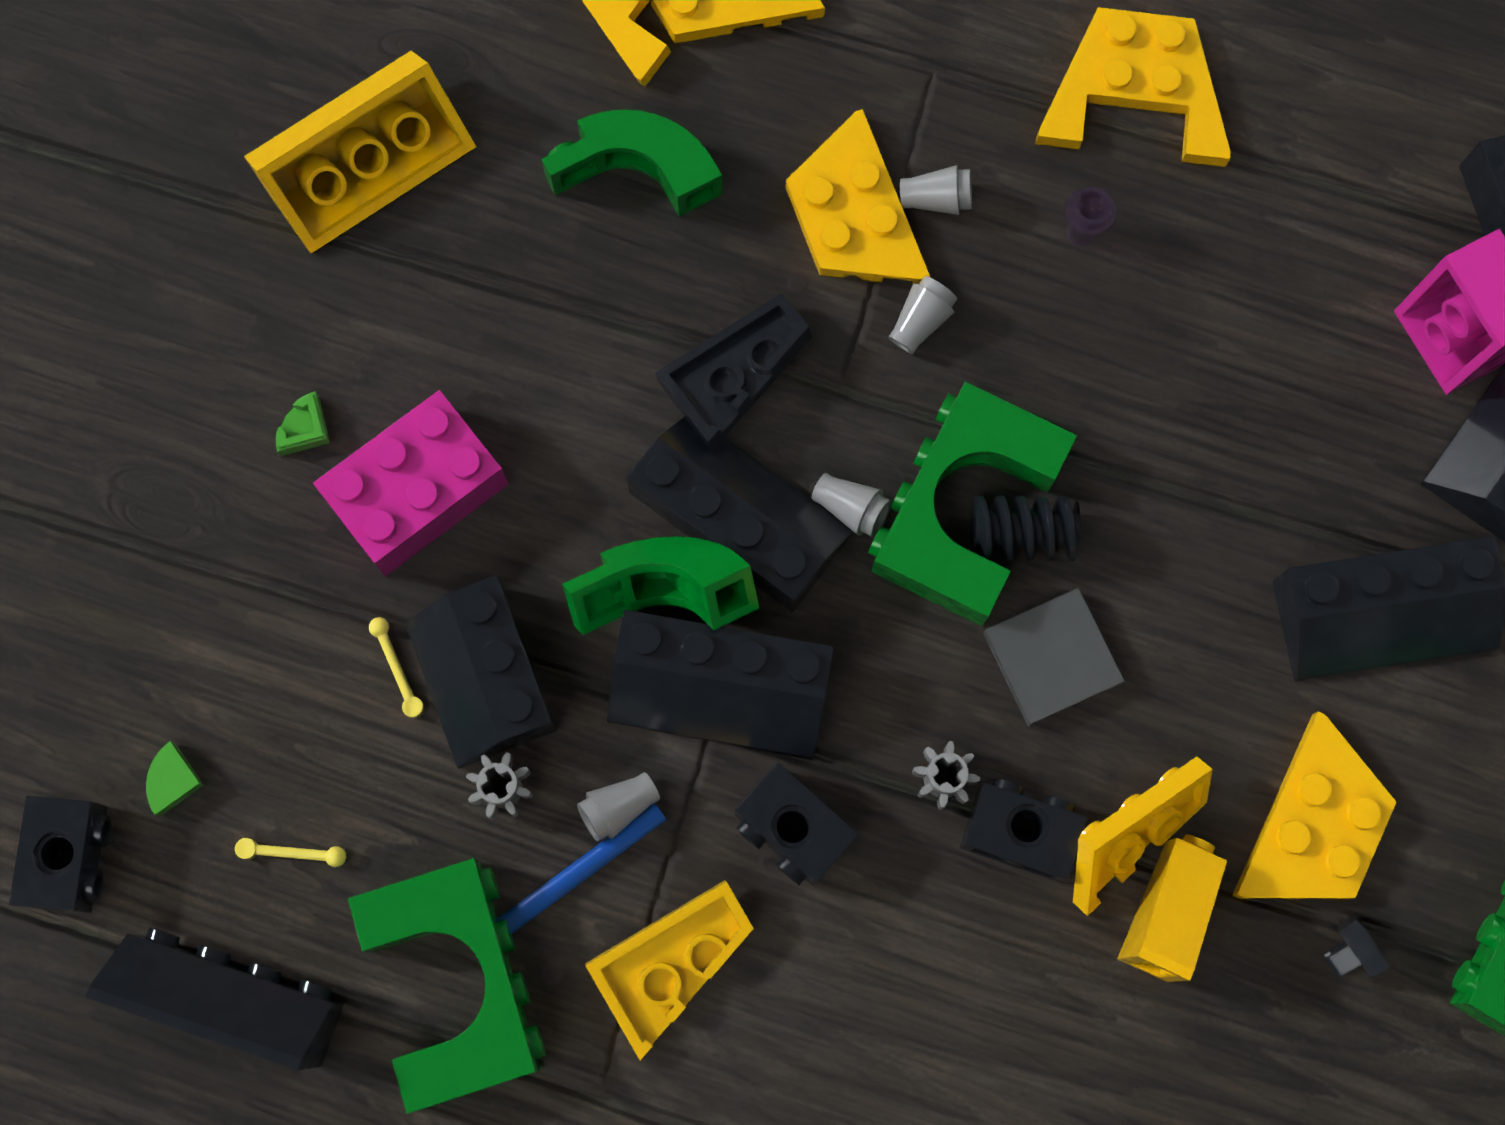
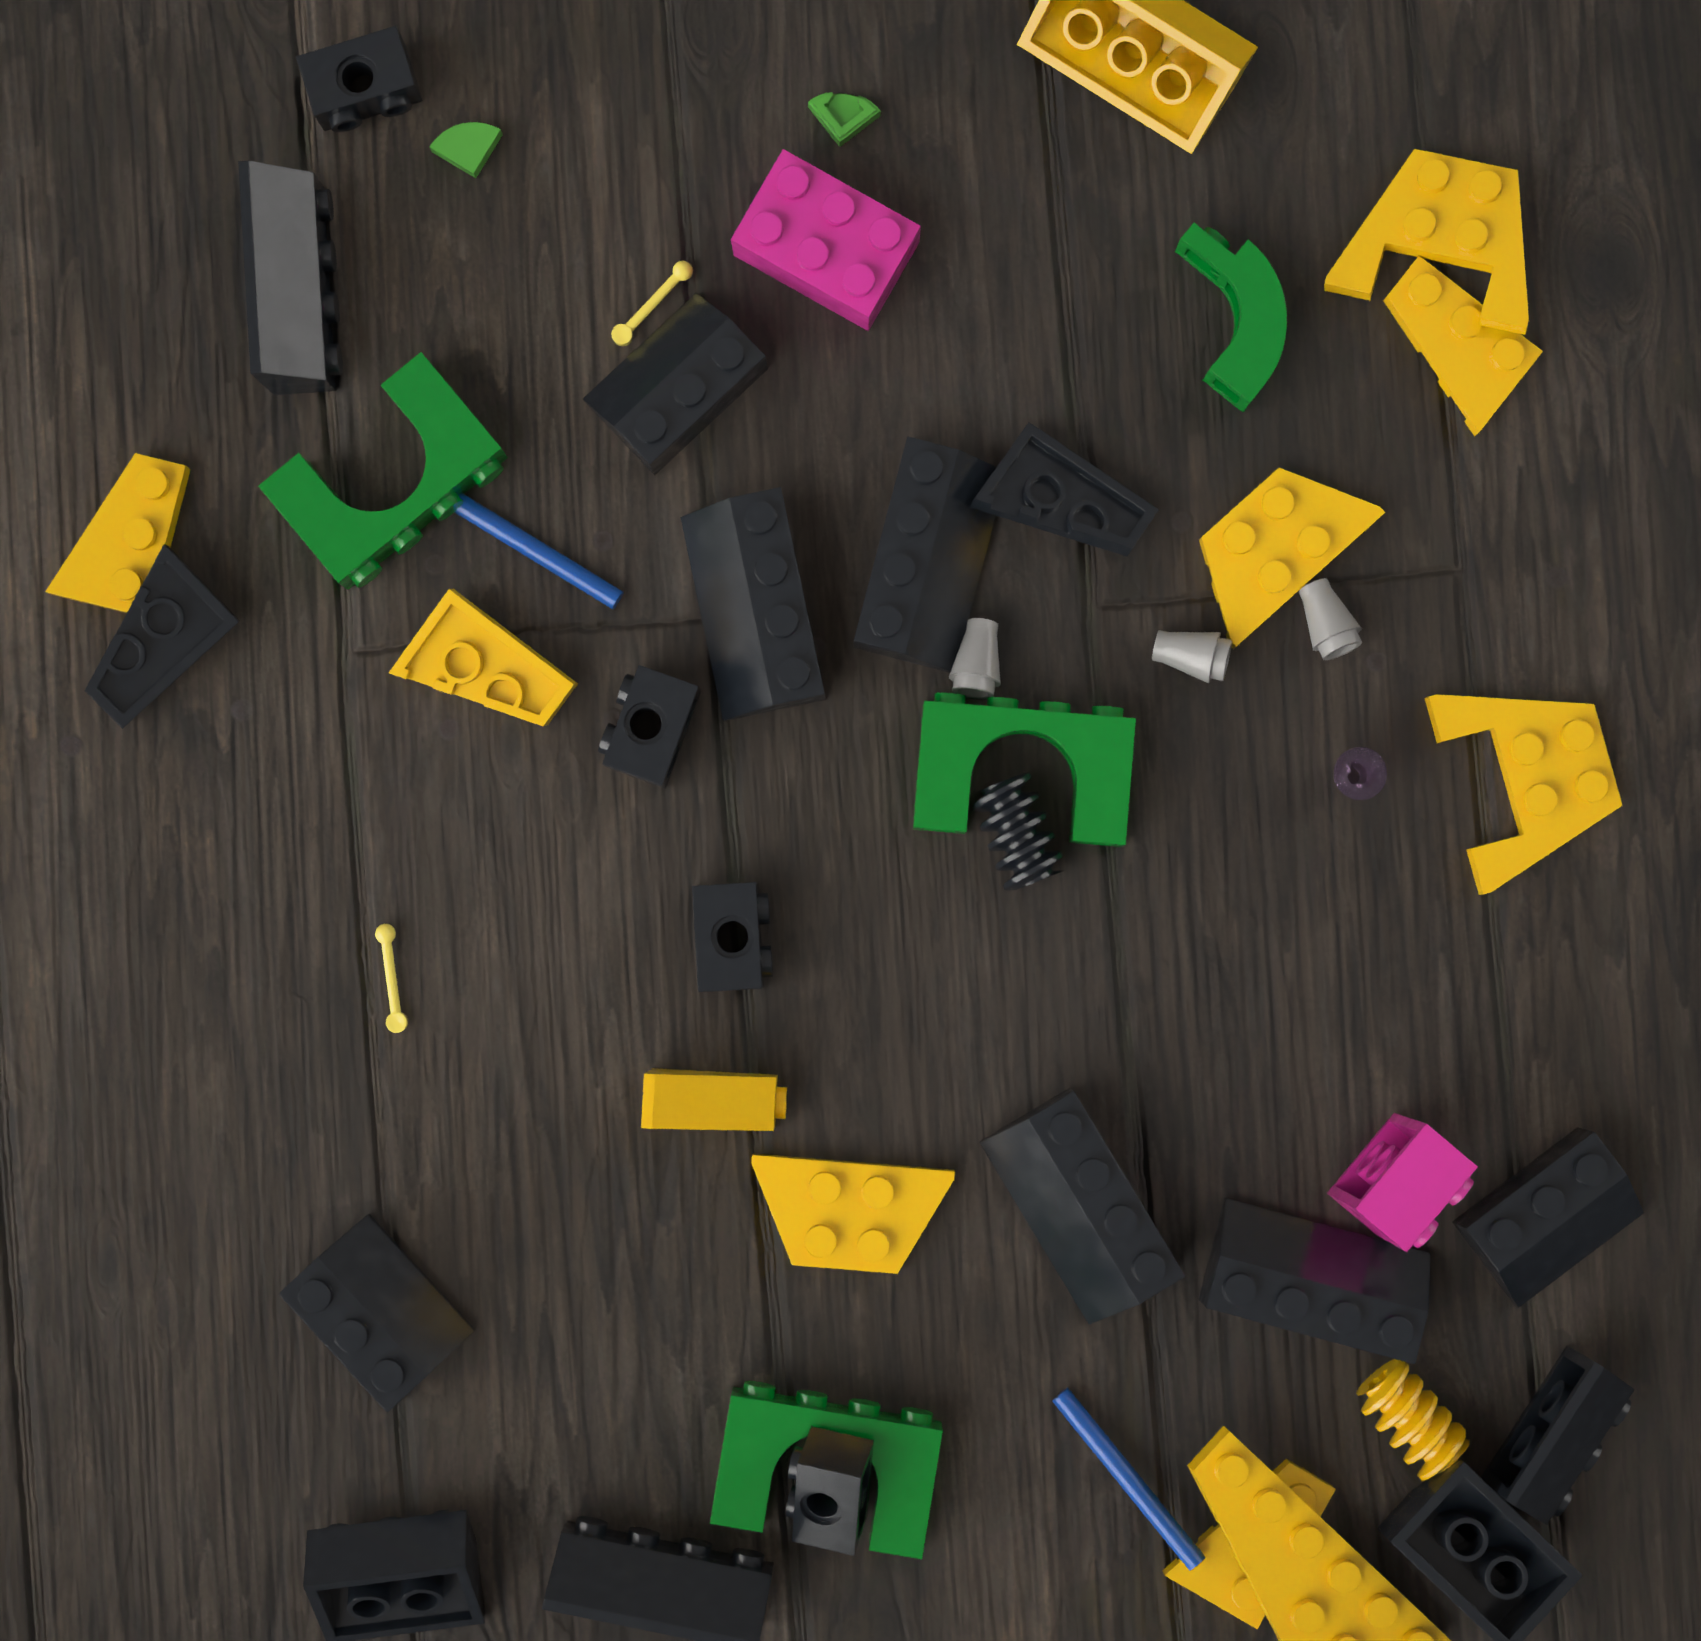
camera: 75 degrees right, 10 degrees up
light yellow hinge [235,838,346,867] -> none
light grey gear [466,752,533,820] -> none
green arch [562,536,759,635] -> none
light grey cone [577,772,660,841] -> none
light grey gear [912,741,980,810] -> none
dark grey tile [983,588,1125,726] -> none
yellow wing [1073,756,1213,916] -> none
black tile [1324,914,1390,979] -> none

